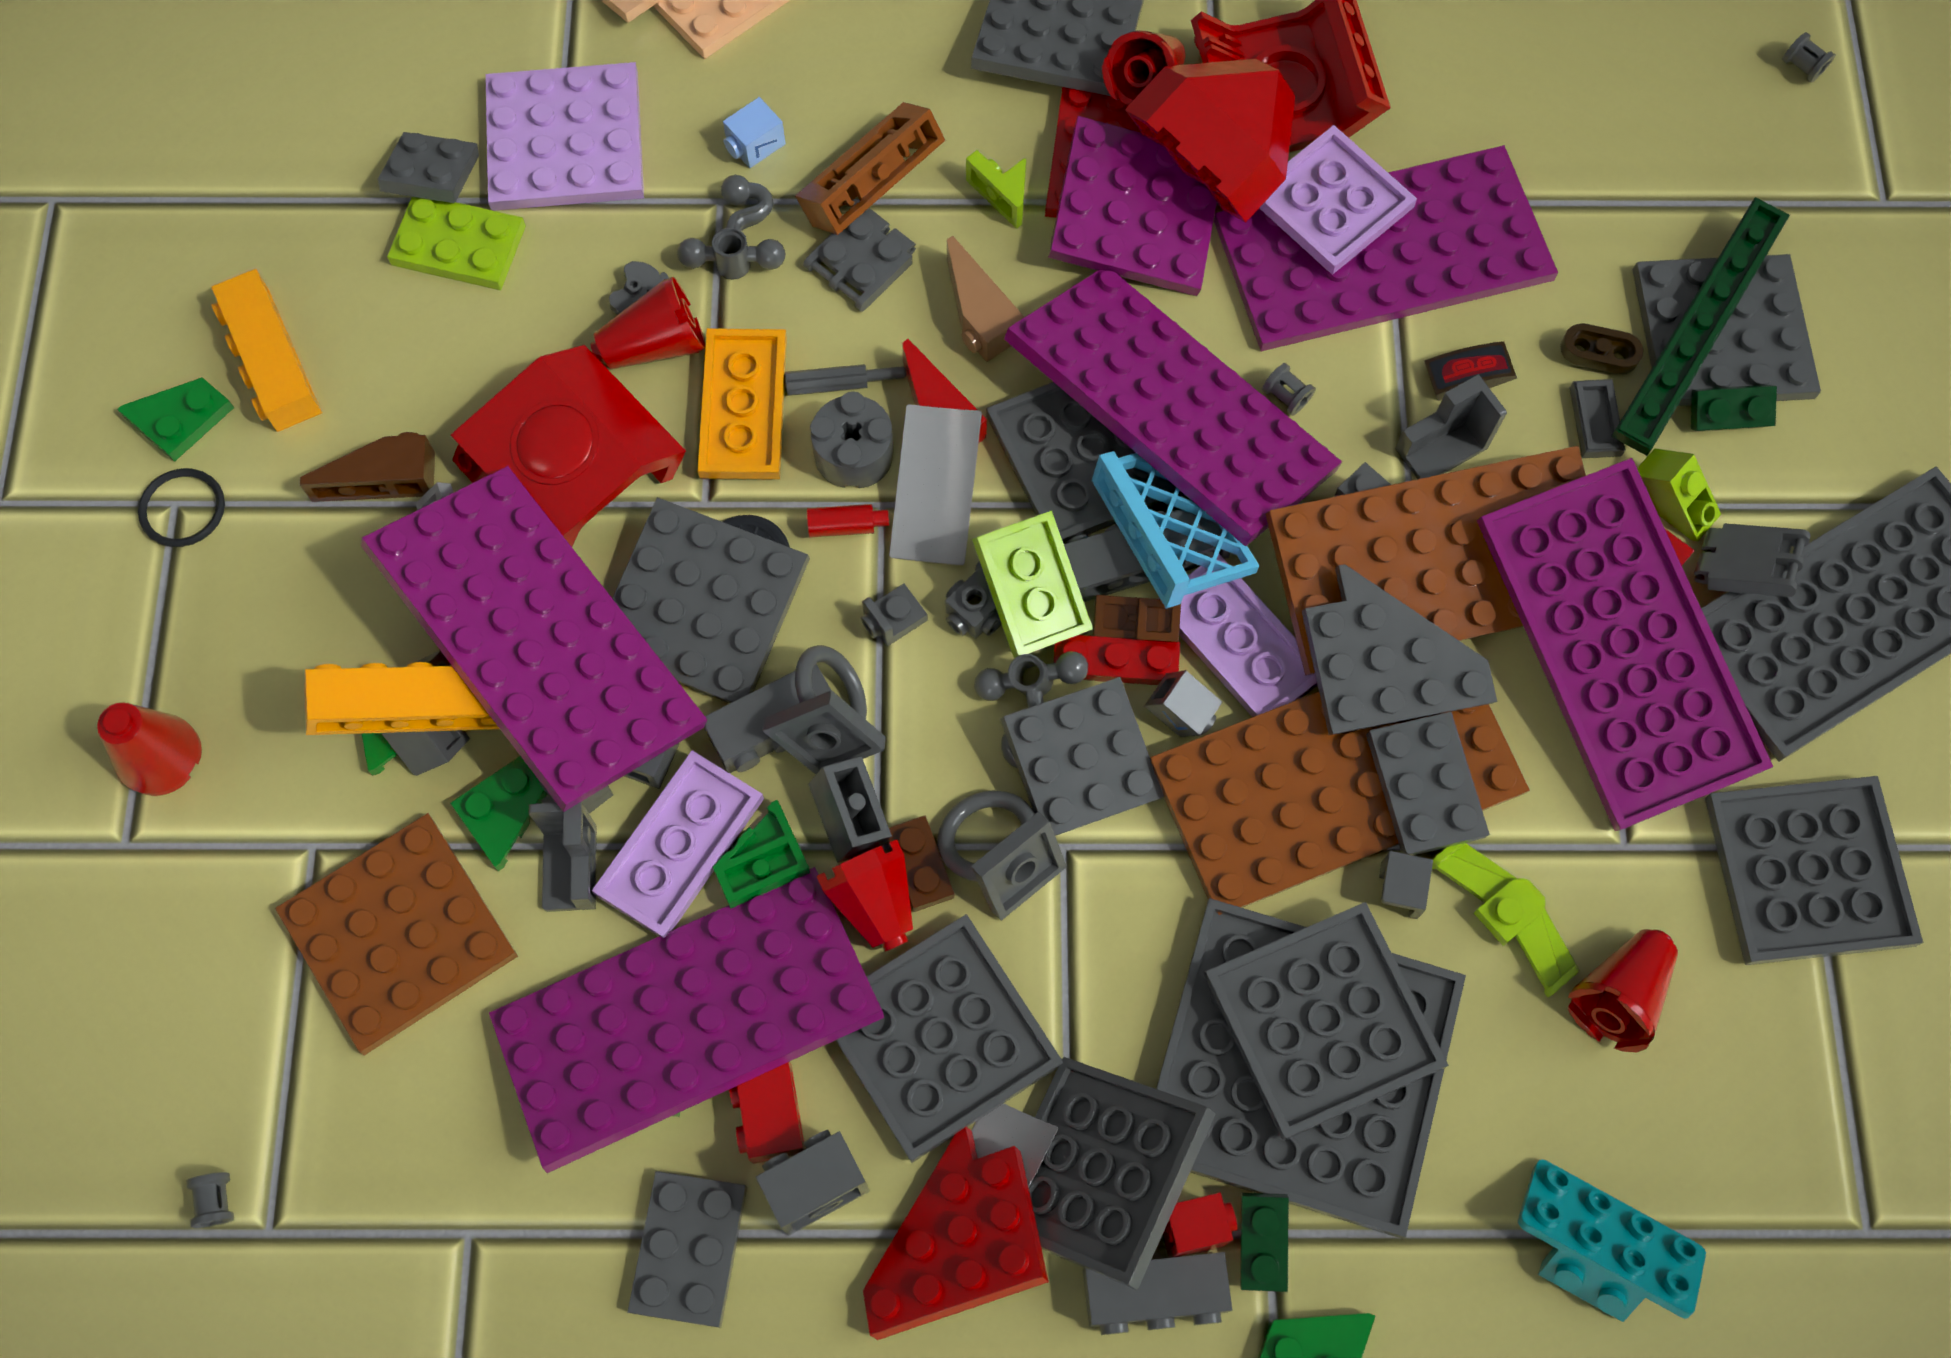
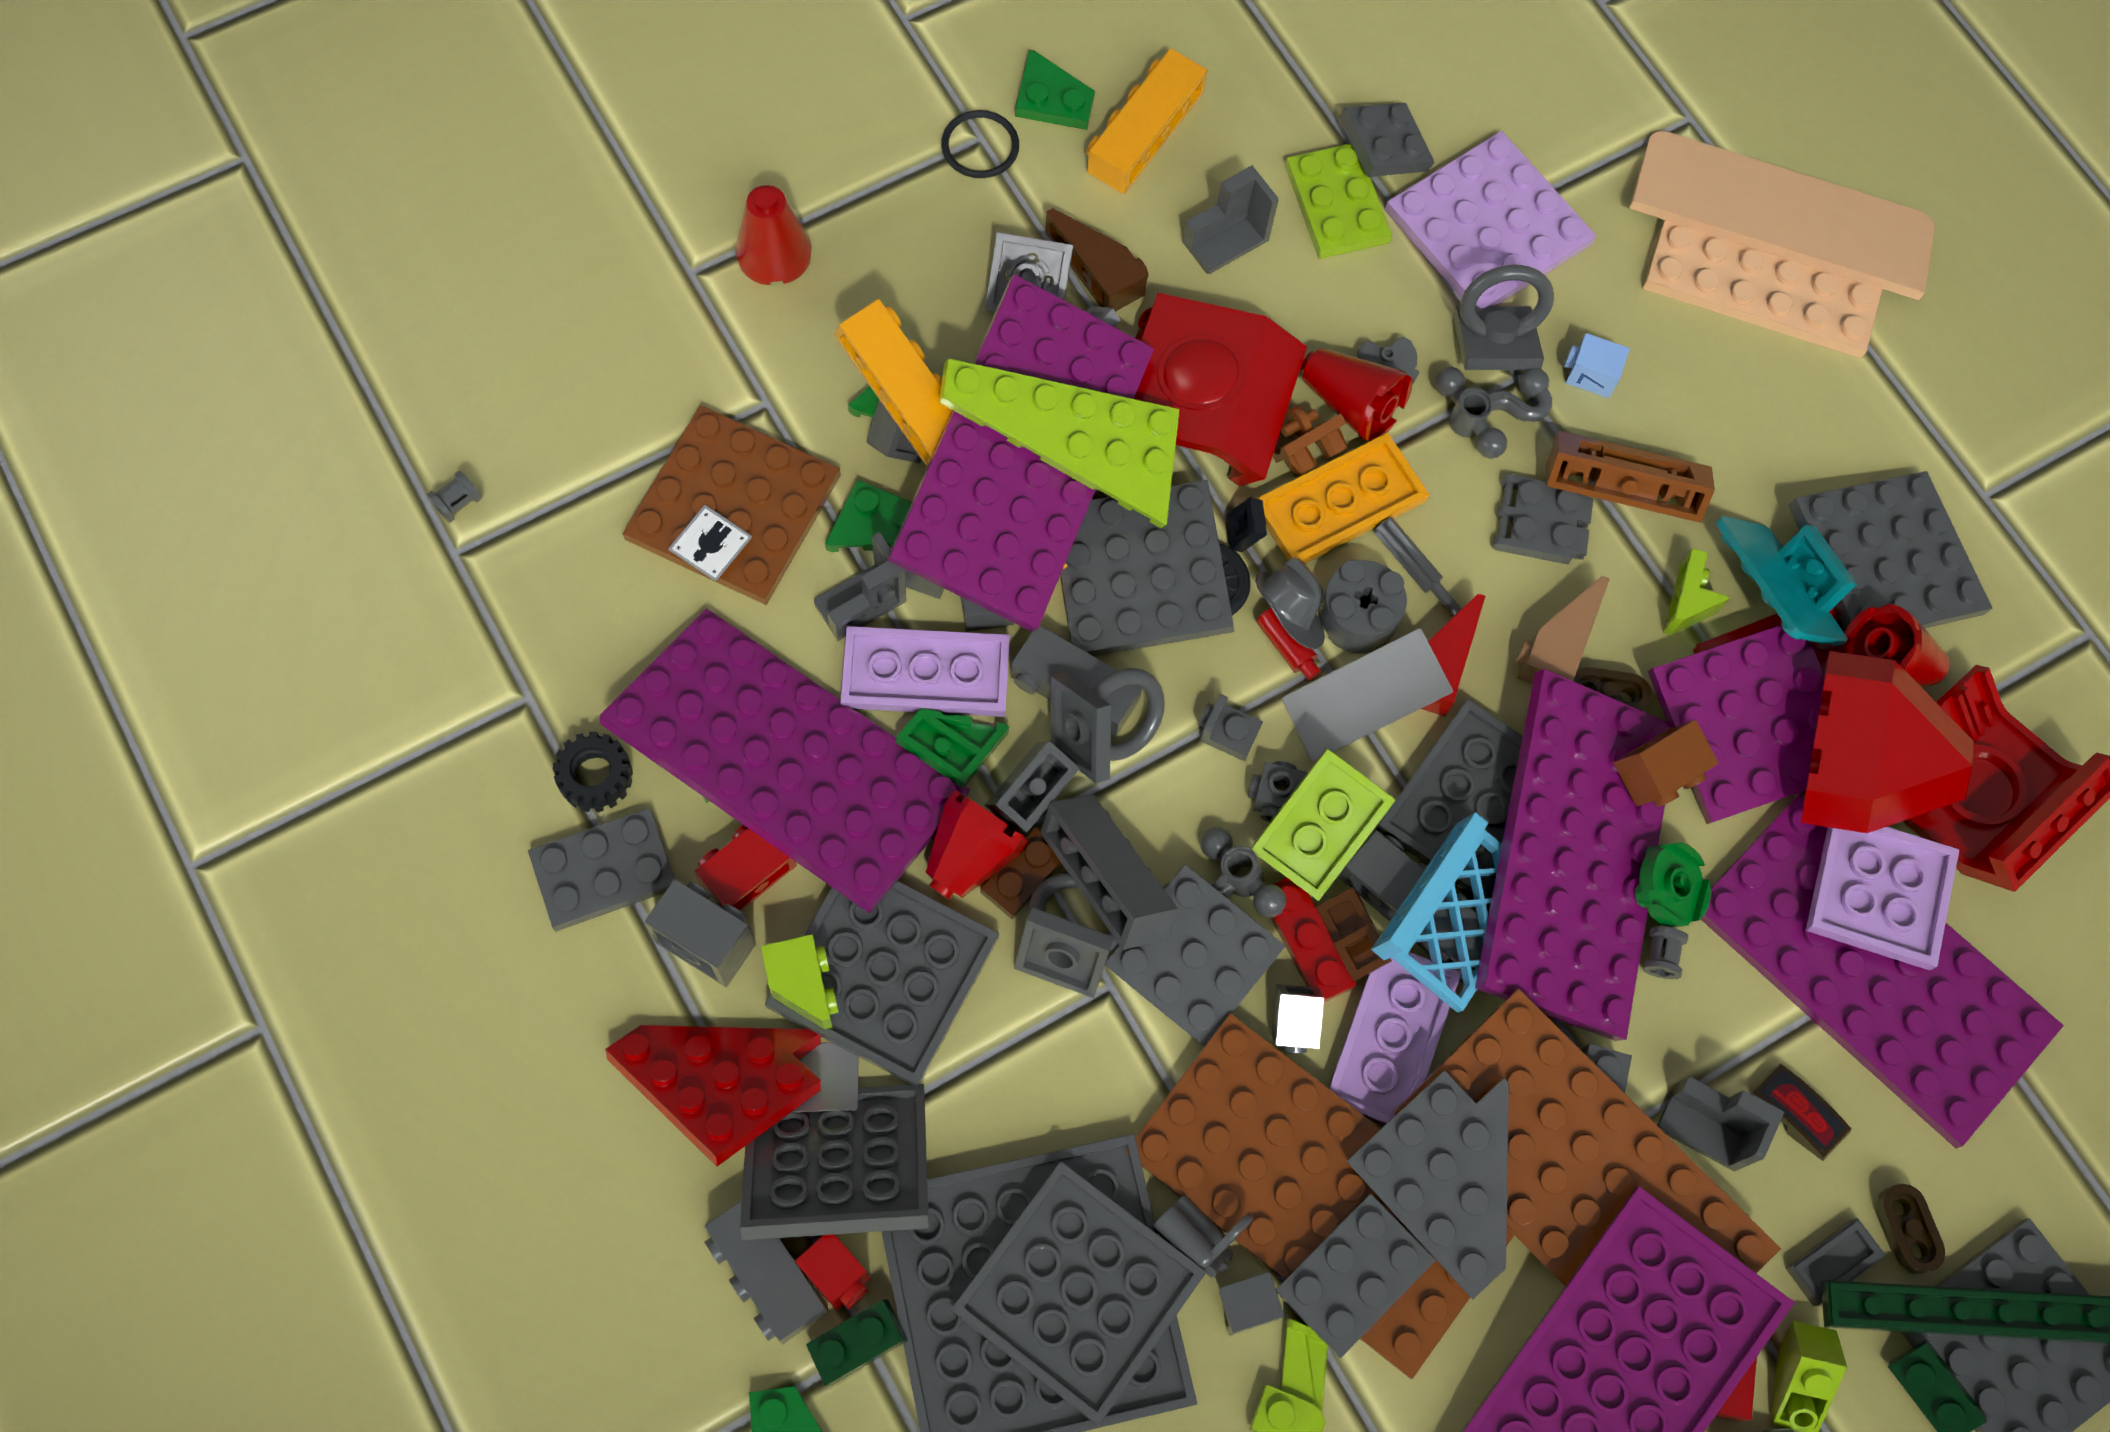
camera: 55 degrees right, 0 degrees up
none -> black tyre [553,732,633,812]
none -> sticker [668,505,752,581]
none -> lime slope [761,934,839,1030]
none -> lime wing [939,358,1179,528]
none -> flat silver plate [985,232,1073,312]
none -> dark grey brick [1040,794,1178,950]
none -> dark grey piece [1152,1194,1253,1277]
none -> dark grey panel [1182,165,1279,274]
none -> black plate [1226,497,1267,552]
none -> dark grey piece [1255,558,1325,649]
none -> dark orange hips [1273,406,1348,477]
none -> dark grey tile [1453,264,1554,370]
none -> dark brown plate [1573,667,1651,711]
none -> dark orange brick [1613,719,1719,807]
none -> green plate [1635,842,1711,928]
none -> teal bracket [1716,516,1858,646]

